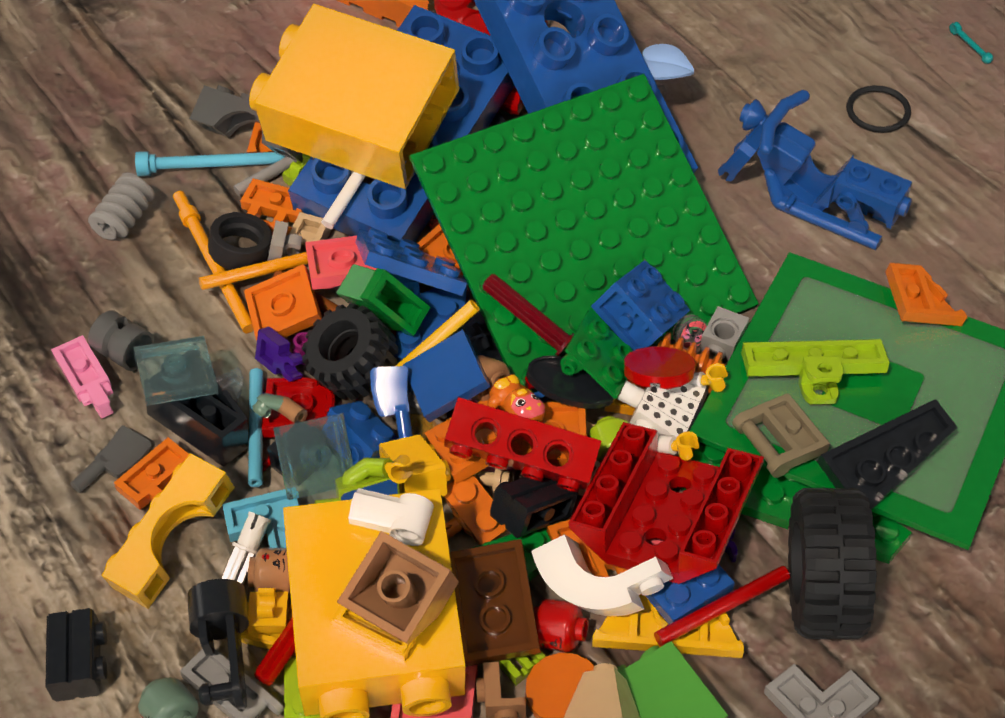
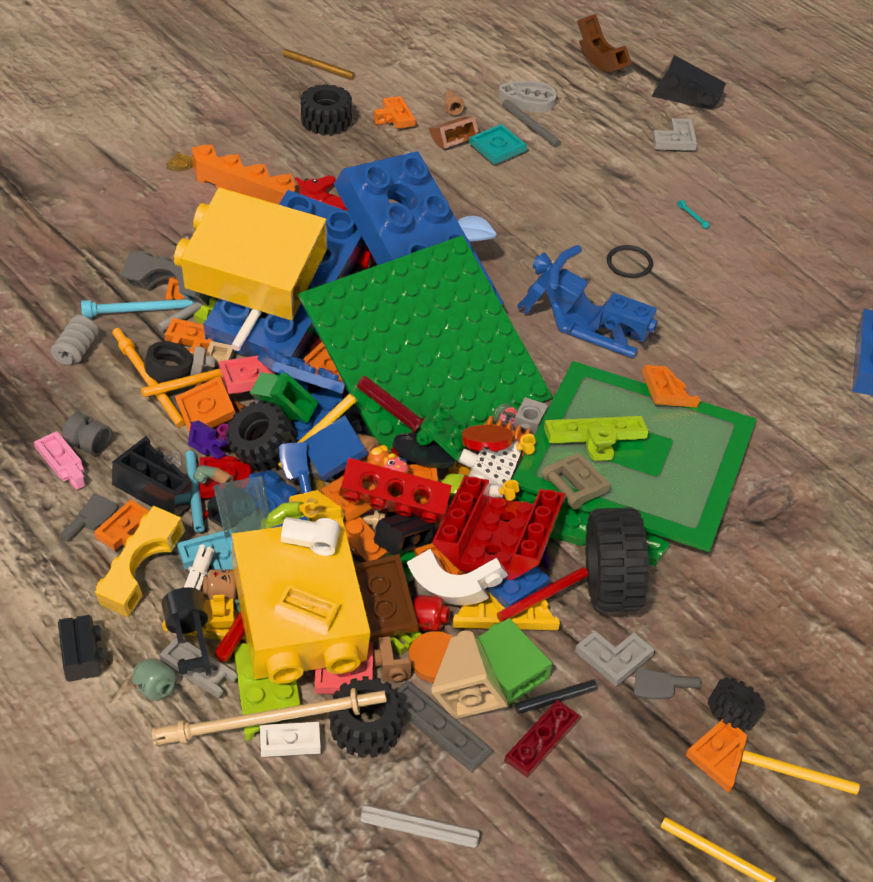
camera: 10 degrees left, 5 degrees down
clear light blue plate [133,336,218,406] -> none
medium nougat slope [337,531,459,645] -> none
blue bracket [591,260,690,351] -> none
black wing [817,399,958,510] -> none

